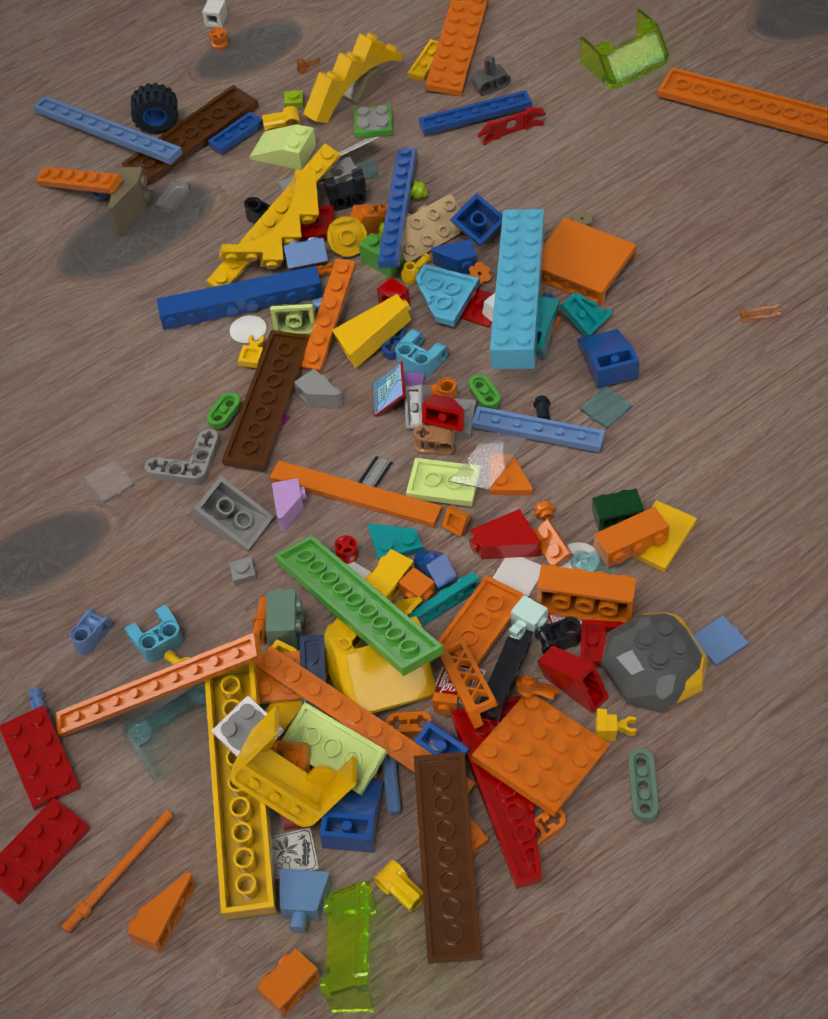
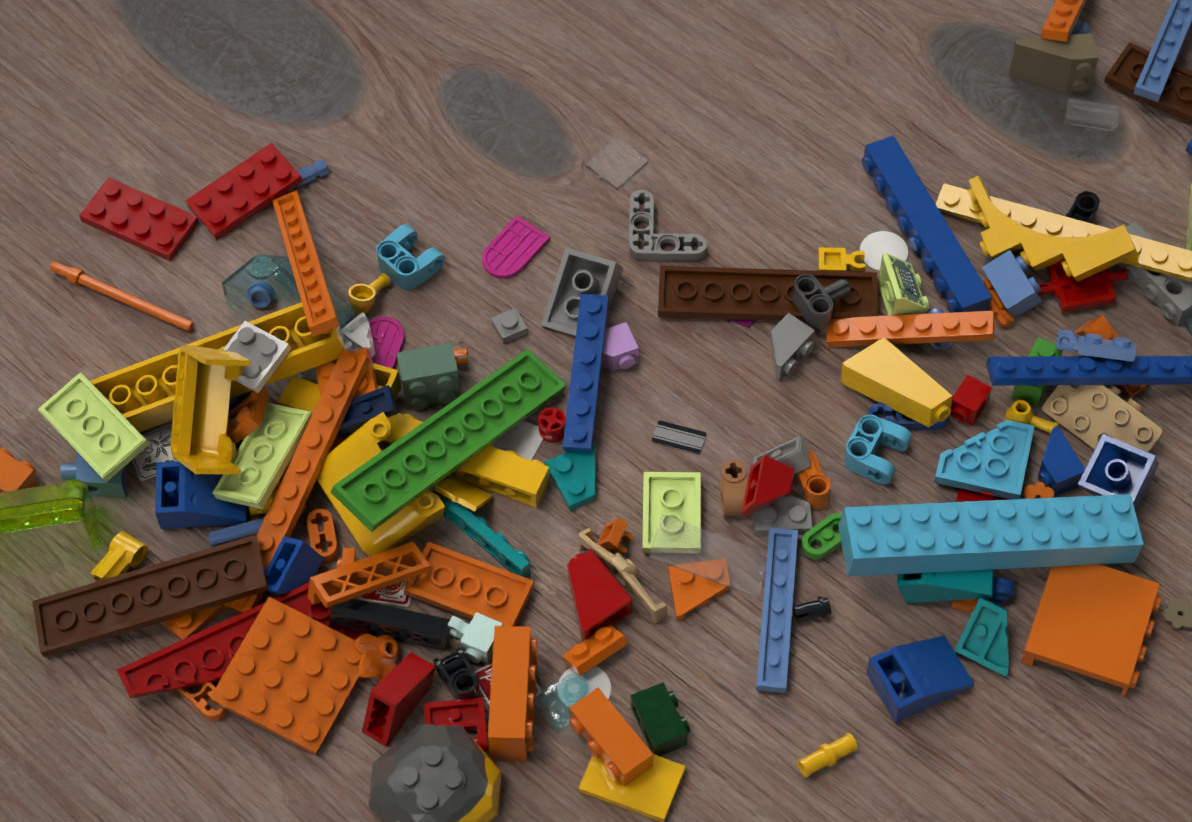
camera: 75 degrees right, 5 degrees up
medium blue piece [70,609,112,655] -> none
orange slope [127,872,196,953] -> none
bright green plate [207,392,241,429] -> none
orange tile [270,460,442,528] -> none
black piece [323,167,367,211] -> none
yellow tile [327,216,367,257] -> none
piece [372,361,406,417] -> none
orange brick [398,567,436,607] -> none
medium lavender tile [404,372,425,386] -> none
lime plate [411,180,429,200] -> none
blue slope [413,549,457,589] -> none
white sticker [493,557,541,597] -> none
orange plate [534,501,556,521] -> none
clear light blue piece [580,386,632,429] -> none
yellow piece [595,709,637,741] -> none
sand green plate [628,748,659,822] -> none
none -> yellowish green tile [38,372,150,482]
none -> medium blue plate [247,281,275,308]
none -> dark pink window [482,215,550,279]
none -> blue plate [563,294,609,453]
none -> tan plate [579,528,667,624]
none -> dark grey beam [793,274,851,330]
none -> yellow pin [797,733,858,778]
none -> medium blue hinge [1056,330,1136,362]

